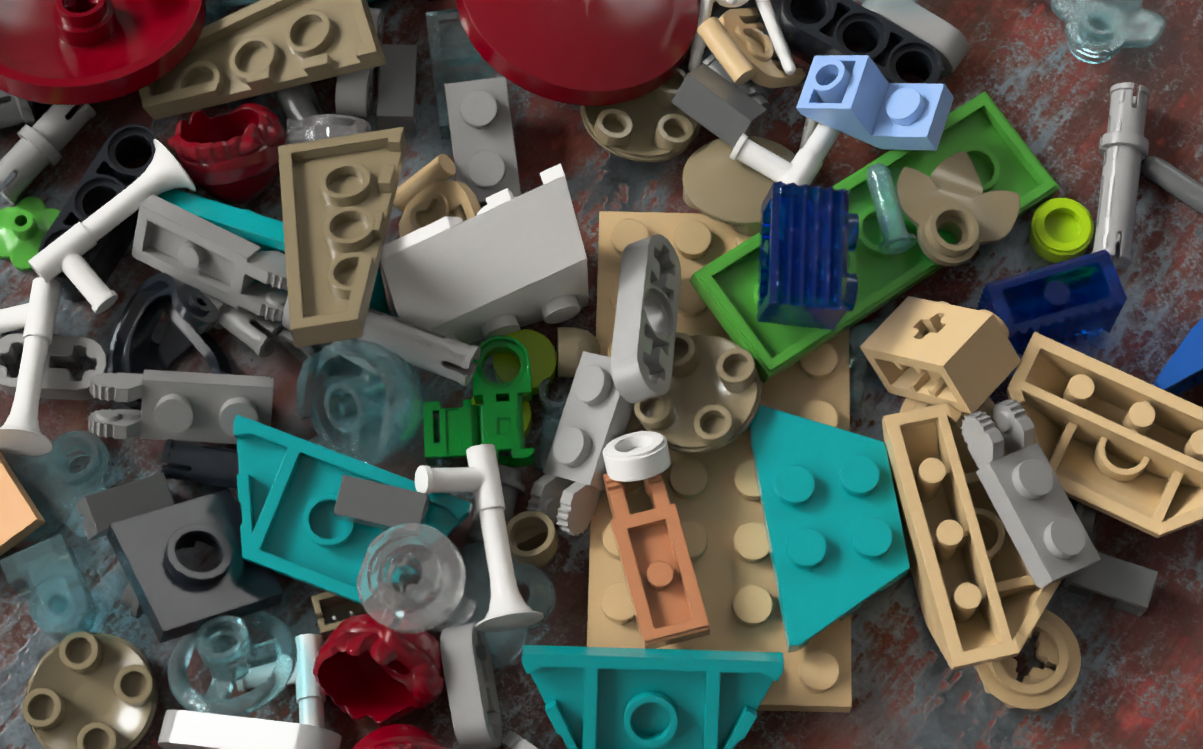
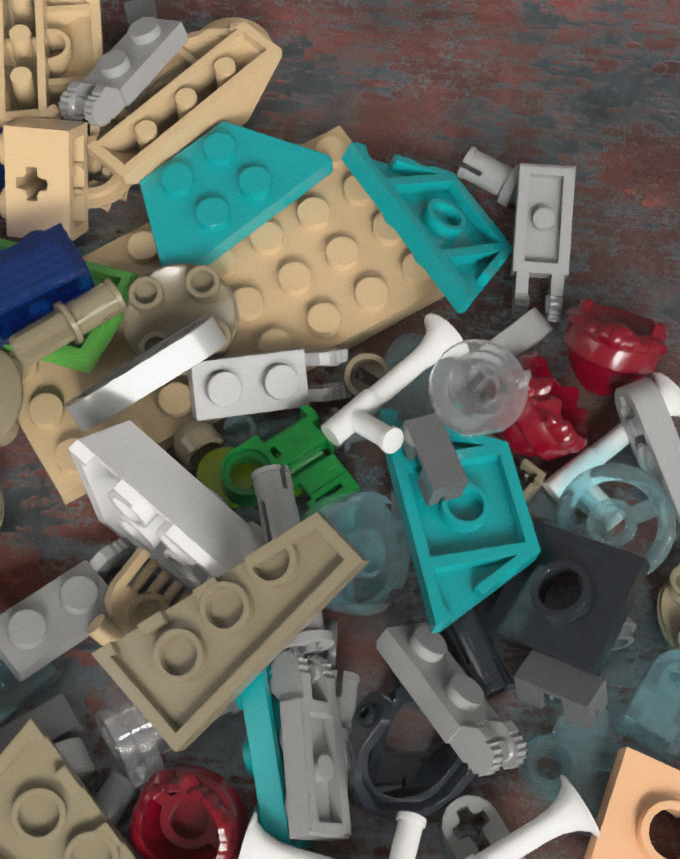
camera: 125 degrees left, 5 degrees down
white tile [603,431,671,482] -> none
nougat hinge [603,473,710,649] -> none
none -> dark tan axle [9,278,127,366]

